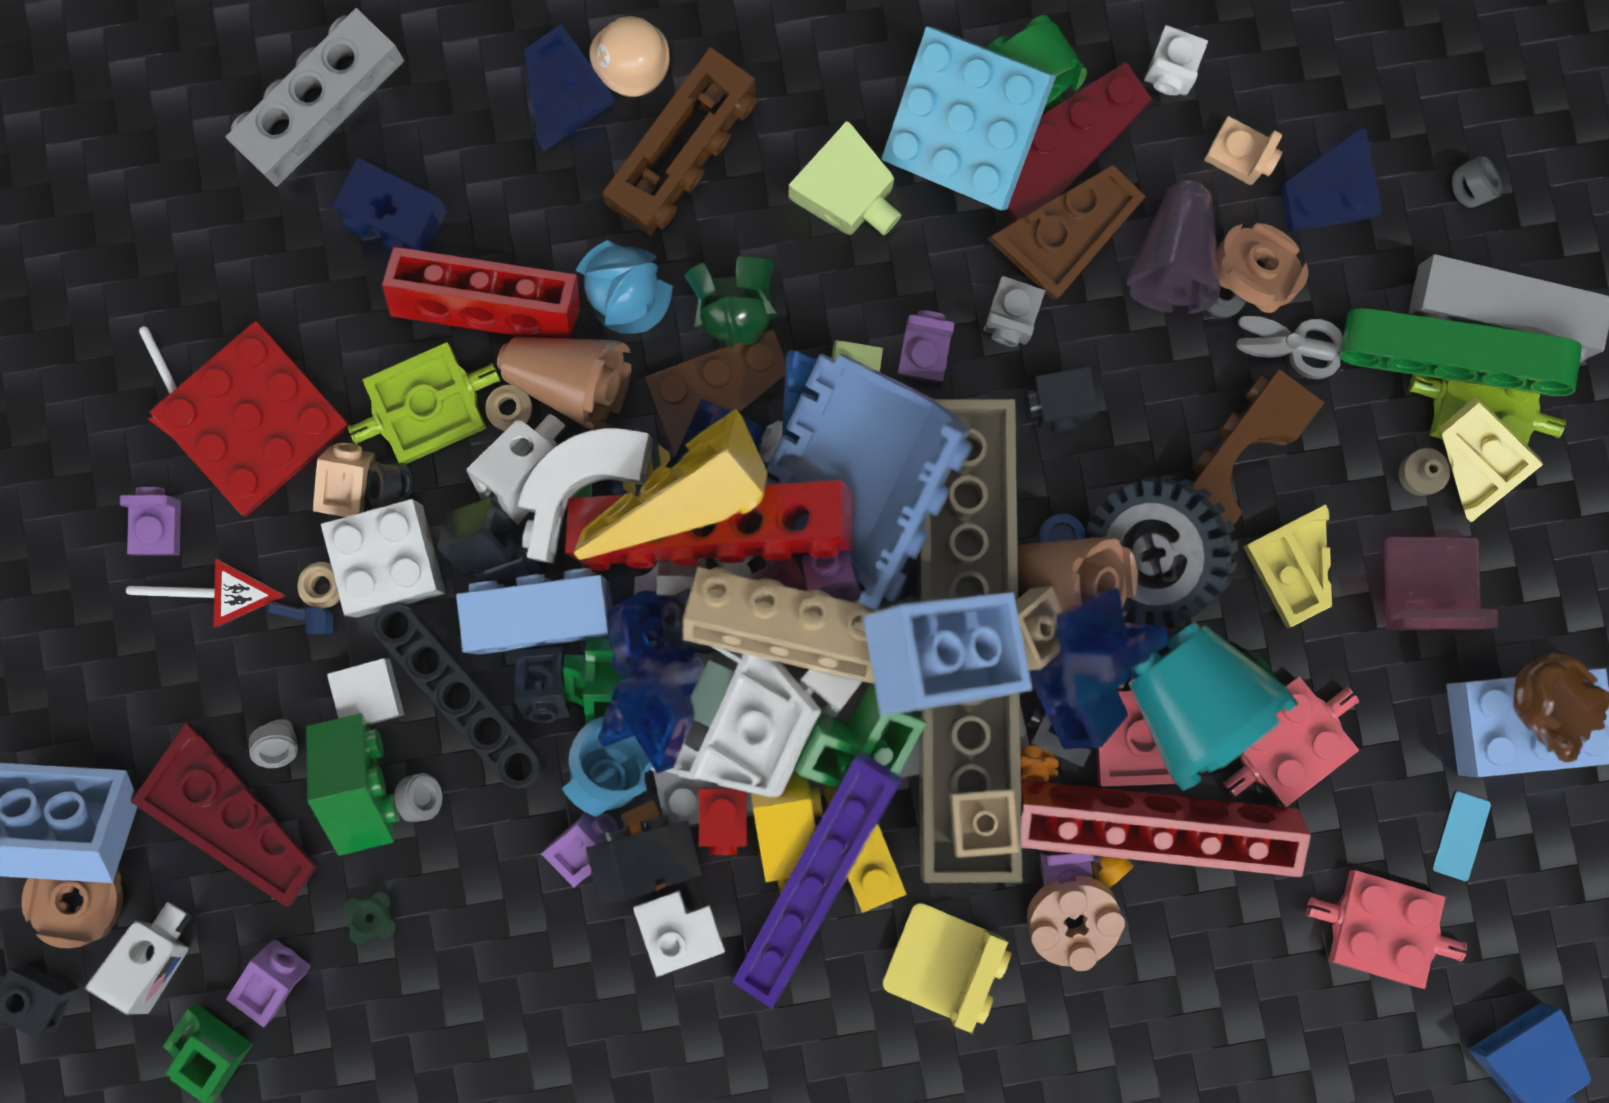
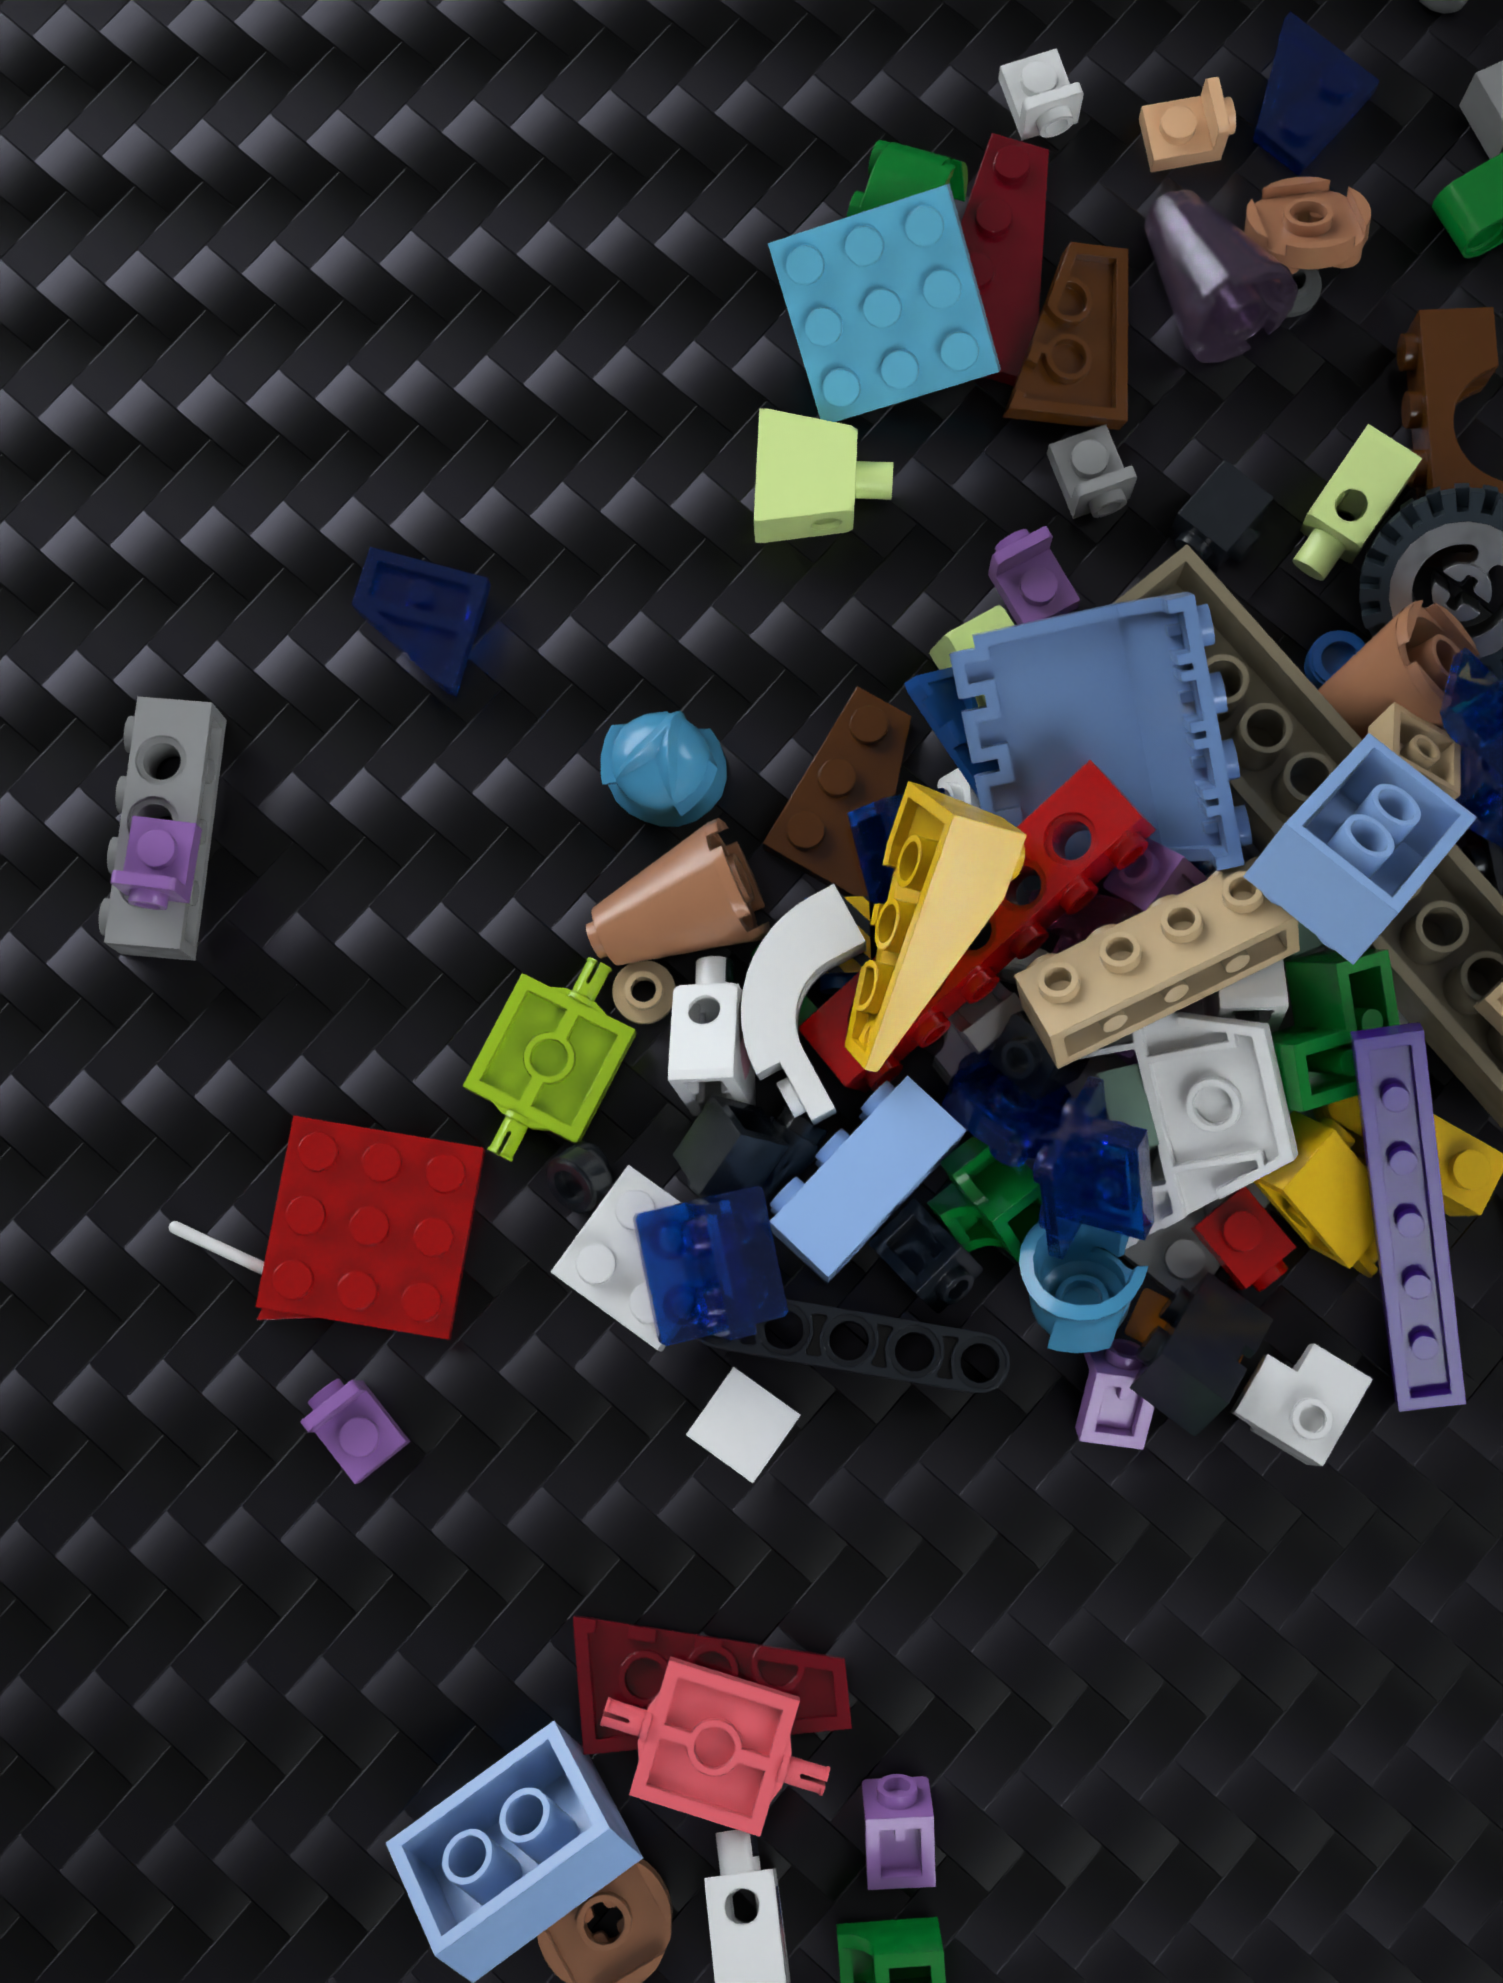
camera: 25 degrees left, 5 degrees down
piece [126,559,286,628] -> none
light grey tile [249,719,298,768] -> none
dark blue hand [268,602,333,634] -> none
tan plate [297,562,340,609] -> none
green brick [306,713,400,856] -> none
light nougat bracket [313,443,375,517] -> none
clear blue brick [332,158,448,252] -> none
clear green plate [344,892,396,944] -> none
red brick [382,247,580,339] -> none
light grey tile [394,773,443,822] -> none
light nougat helmet [590,16,669,97] -> none
reddish brown brick [602,47,757,236] -> none
dark green helmet [684,256,779,348] -> none
light grey piece [1236,316,1343,379] -> none
none -> medium lavender bracket [110,816,202,910]
none -> coral plate [600,1657,830,1837]
none -> clear blue bracket [633,1186,788,1346]
none -> yellowish green torso [1292,424,1422,581]

